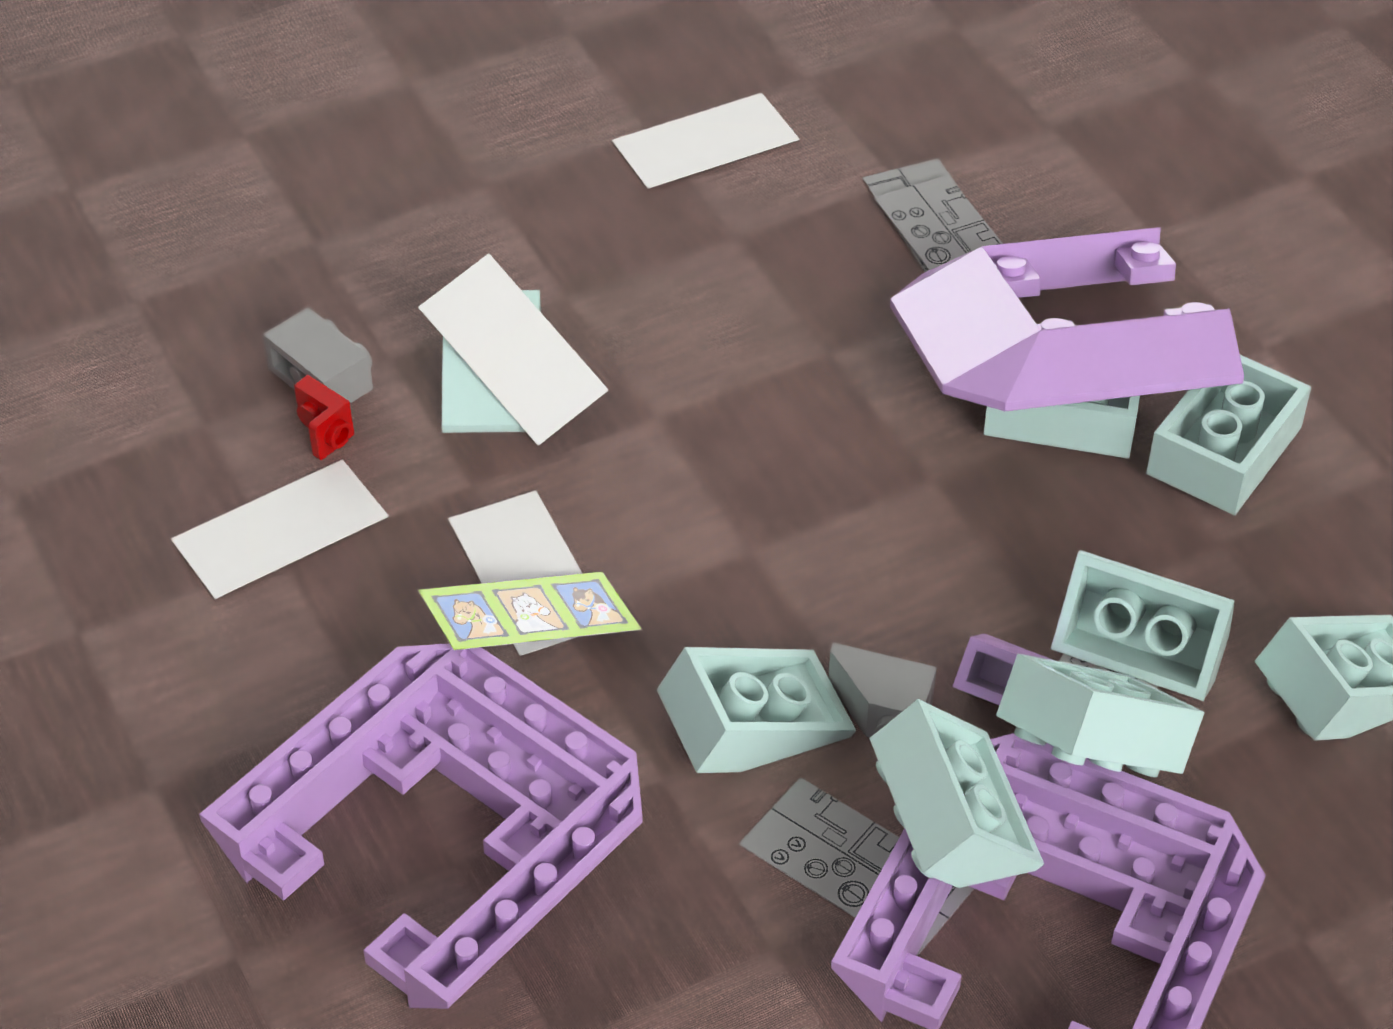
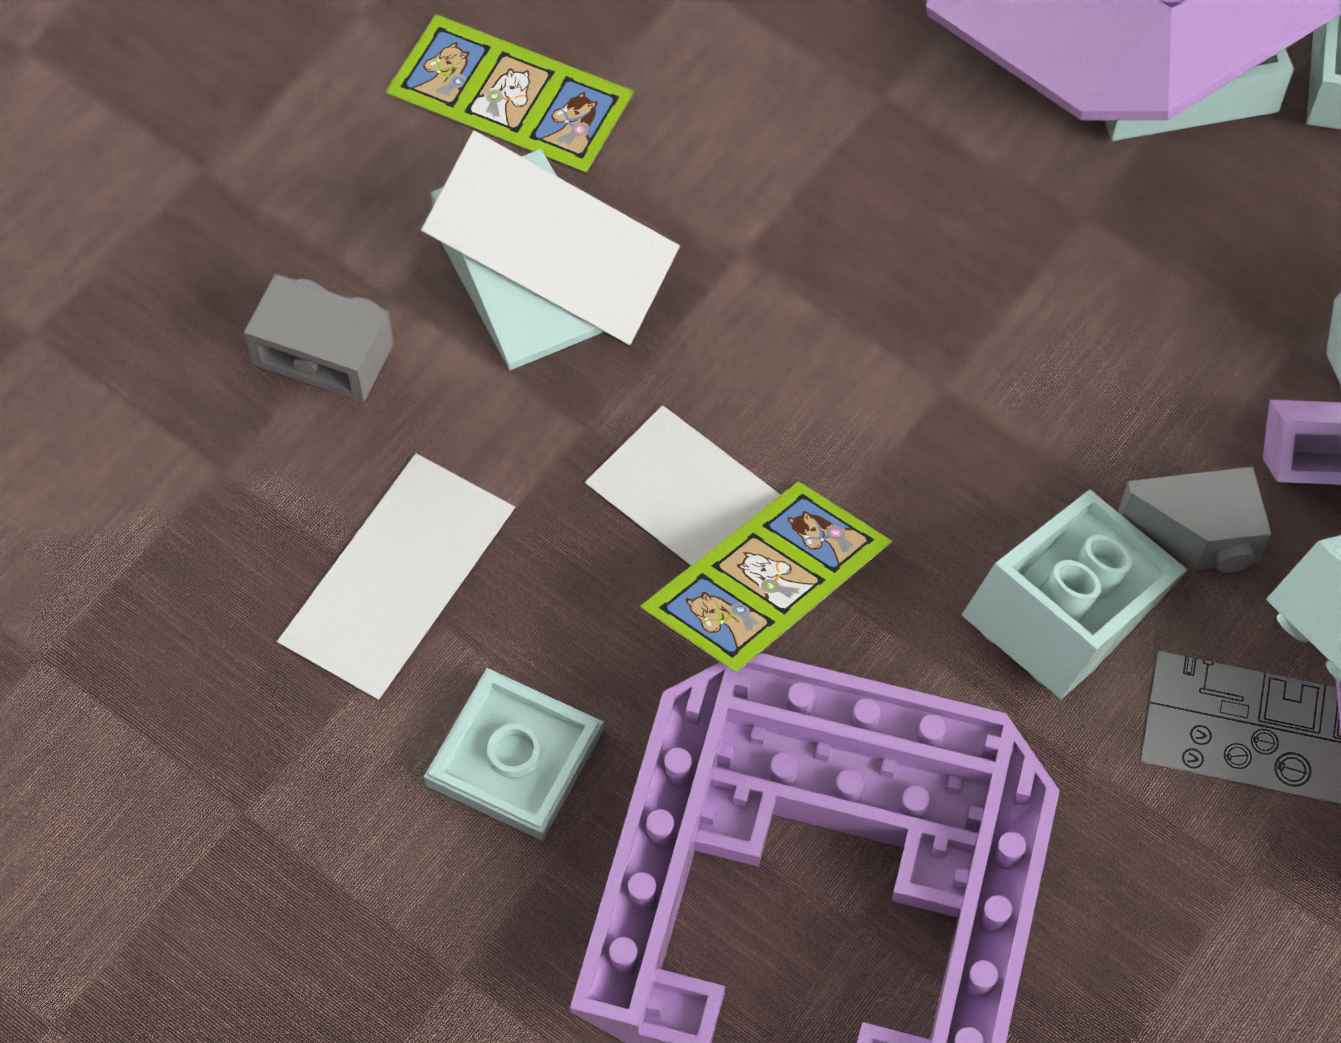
camera: 25 degrees left, 15 degrees up
red bracket [294,374,355,460] -> none
none -> sticker [385,14,635,173]
none -> light aqua tile [424,668,604,841]

